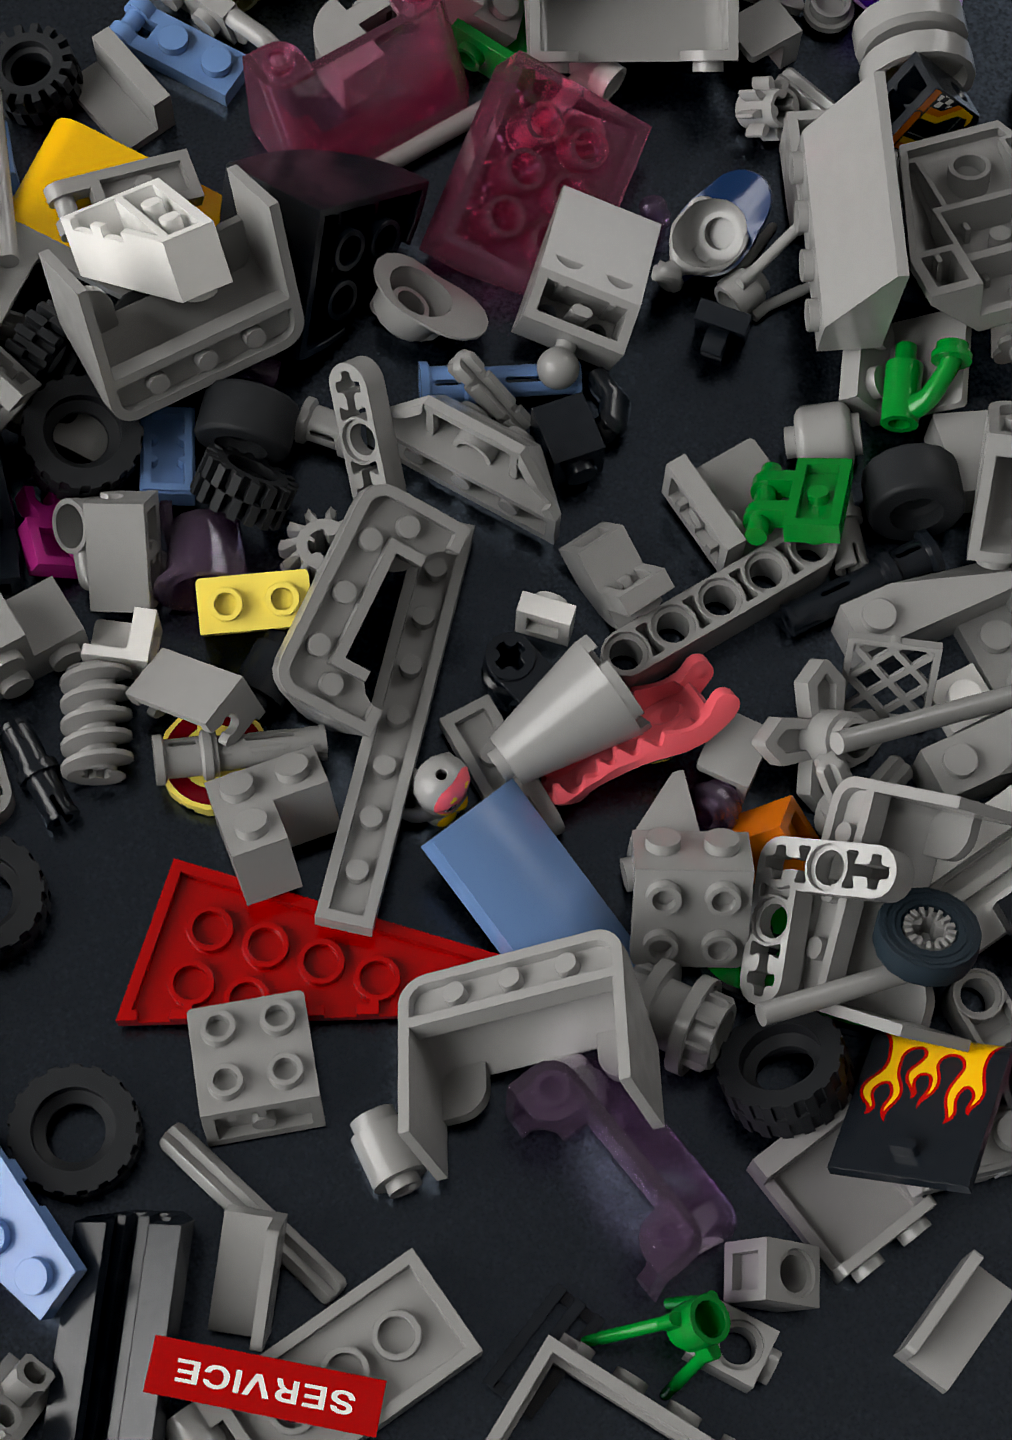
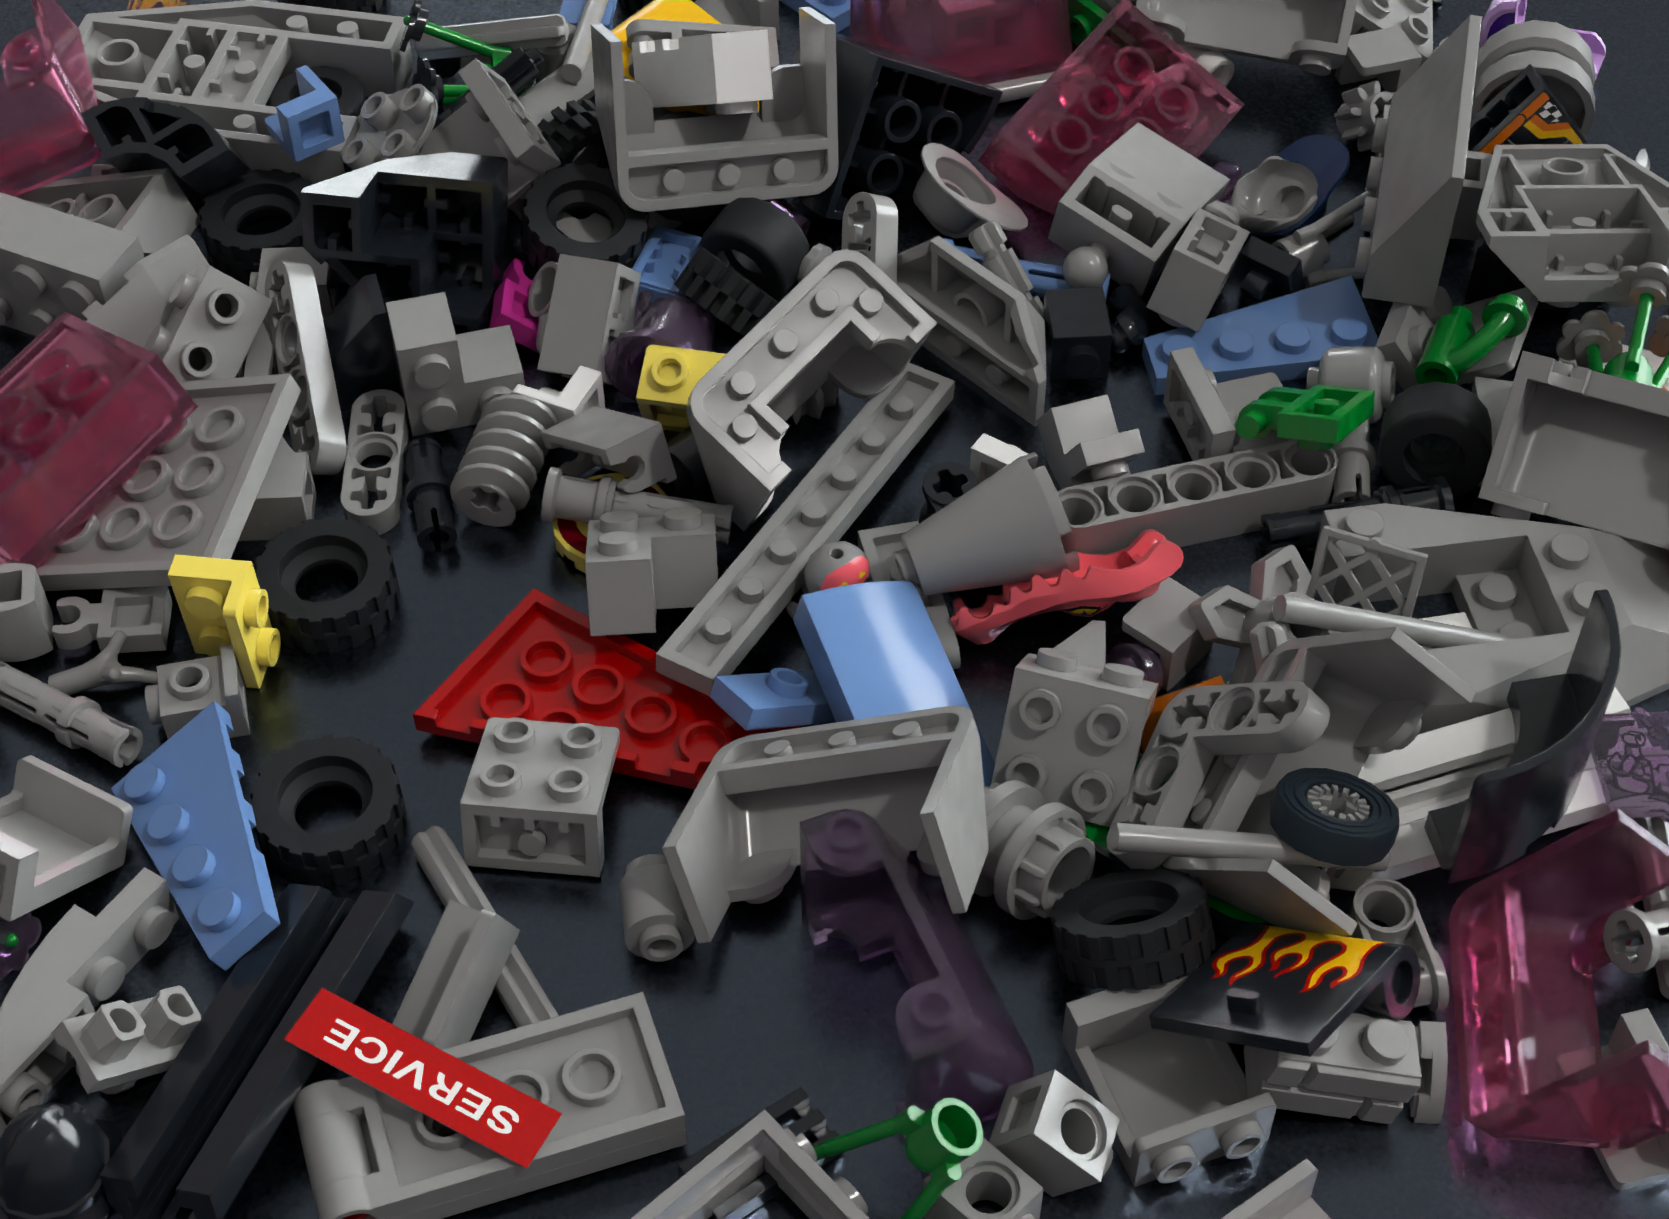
camera: 20 degrees right, 20 degrees down
none -> medium blue plate [709,668,836,731]
none -> medium blue wing [1142,275,1378,395]
none -> light grey brick [1146,208,1250,333]

